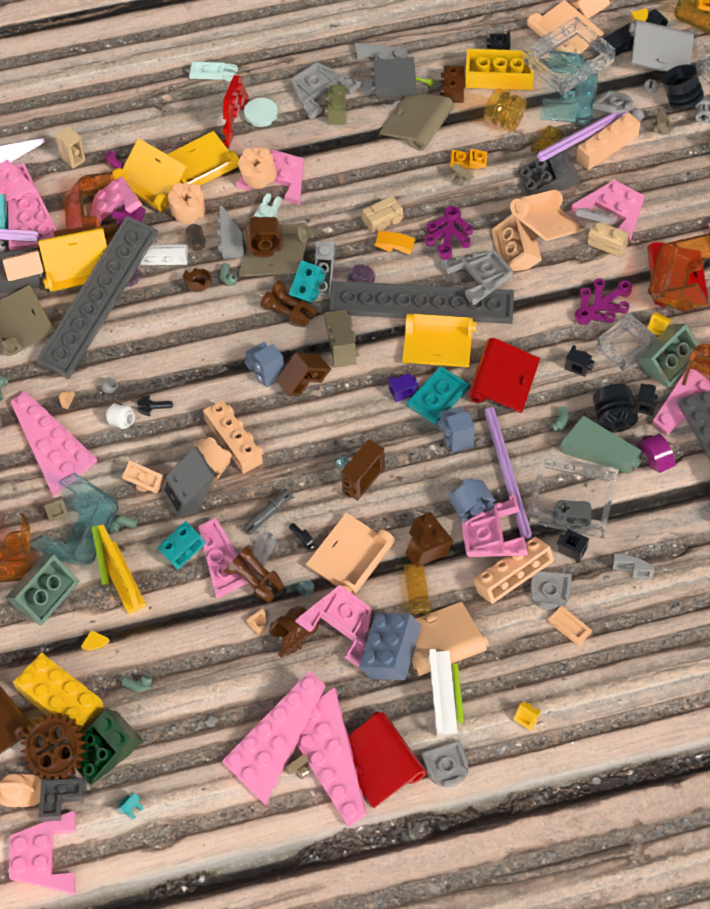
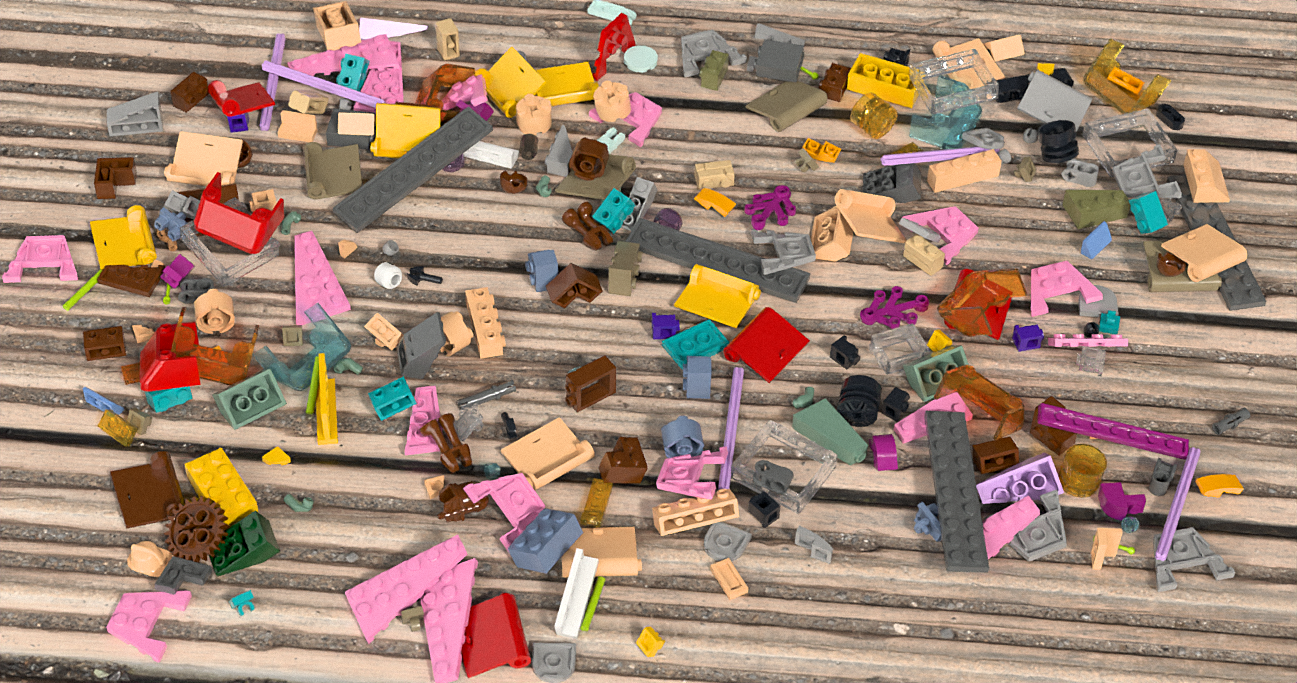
camera: 15 degrees right, 10 degrees down
magenta arm [104,150,124,169] -> none

